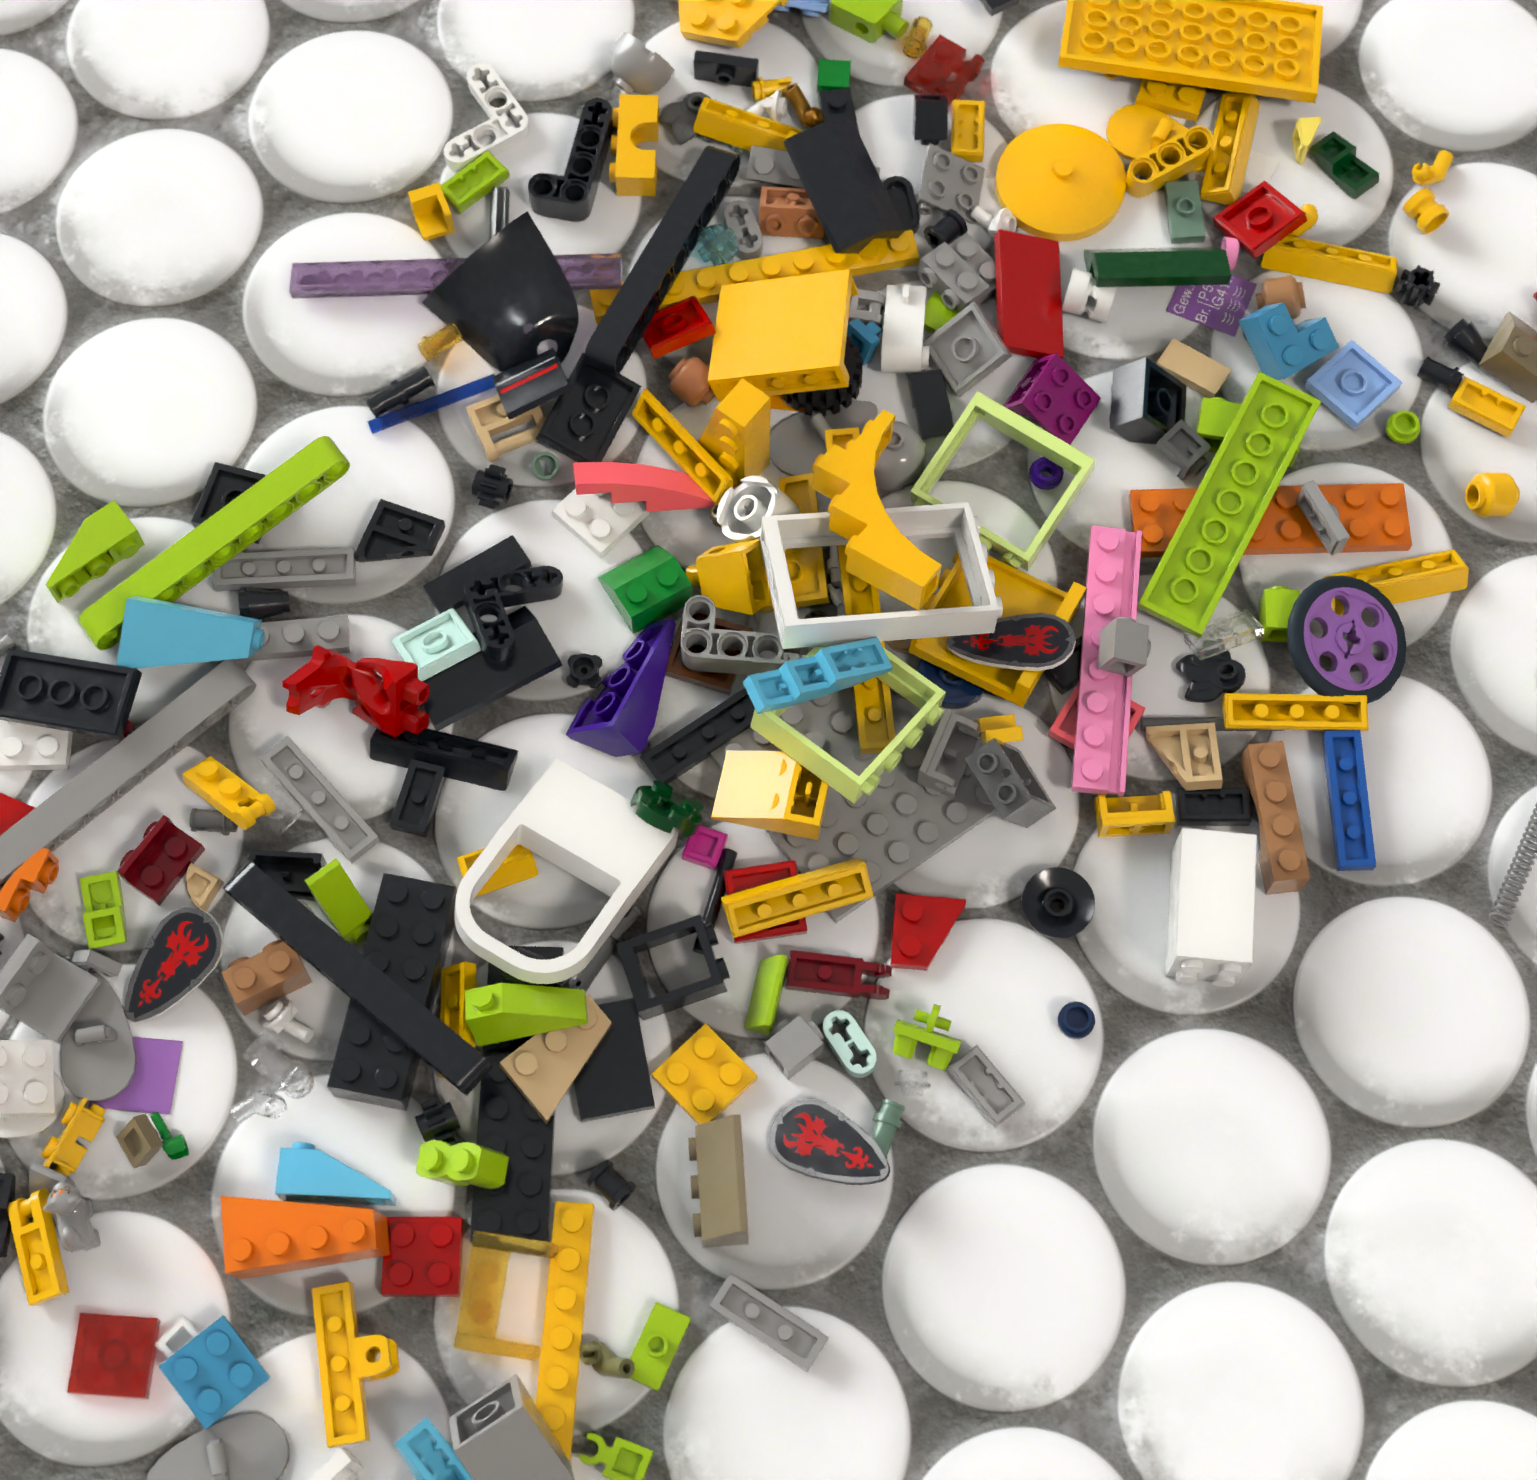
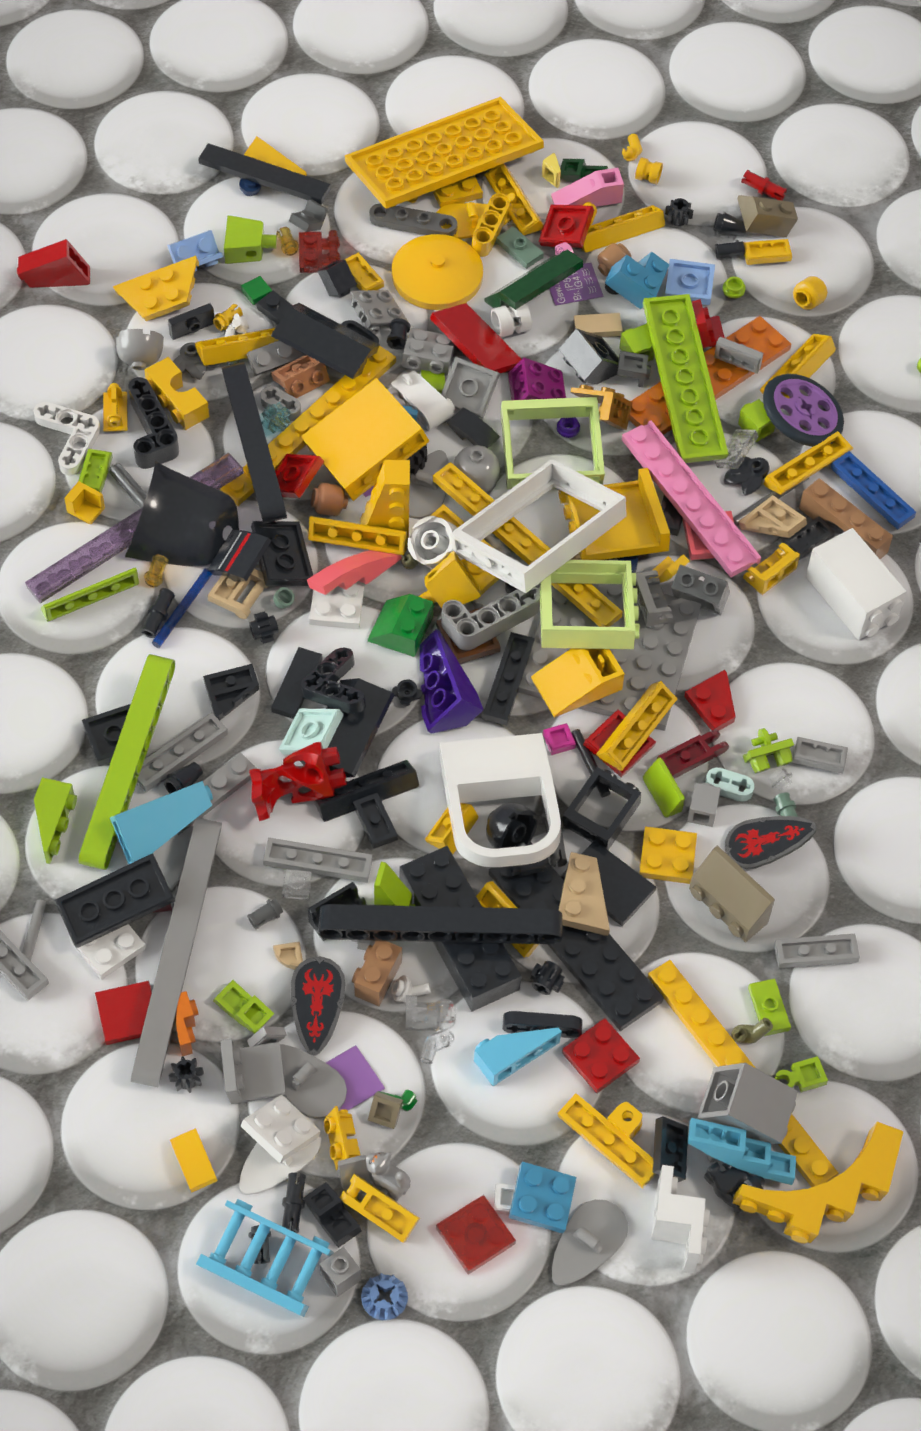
camera: 40 degrees left, 10 degrees down
dark red bracket [117,815,205,906] -> none
yellow plate [182,756,276,830] -> none
orange wedge [221,1196,390,1280] -> none
lime brick [416,1140,509,1189] -> none
clear yellow plate [454,1230,558,1361] -> none
lime slope [465,983,588,1047] -> none
black bush [585,1159,636,1211] -> none
dark green plate [630,780,704,836] -> none
medium azure slope [743,637,893,714] -> none
pearl gold arm [783,83,823,128] -> none
yellow arch [811,410,942,611] -> none
shield [947,613,1076,671] -> none
white plate [970,205,1017,238] -> none
black dish [1021,867,1095,939] -> none
dark blue plate [1057,1002,1095,1039] -> none
light grey brick [1098,617,1151,677] -> none
none -> lime slope [41,567,139,622]
none -> yellow hinge [103,383,128,432]
none -> dark grey bracket [289,199,328,232]
none -> dark grey plate [369,203,458,236]
none -> black cylinder [486,803,537,849]
none -> black beam [502,1011,583,1038]
none -> bright pink slope [551,168,624,207]
none -> pearl gold bracket [570,385,632,430]
none -> black bracket [652,1116,689,1182]
none -> red bracket [692,299,725,348]

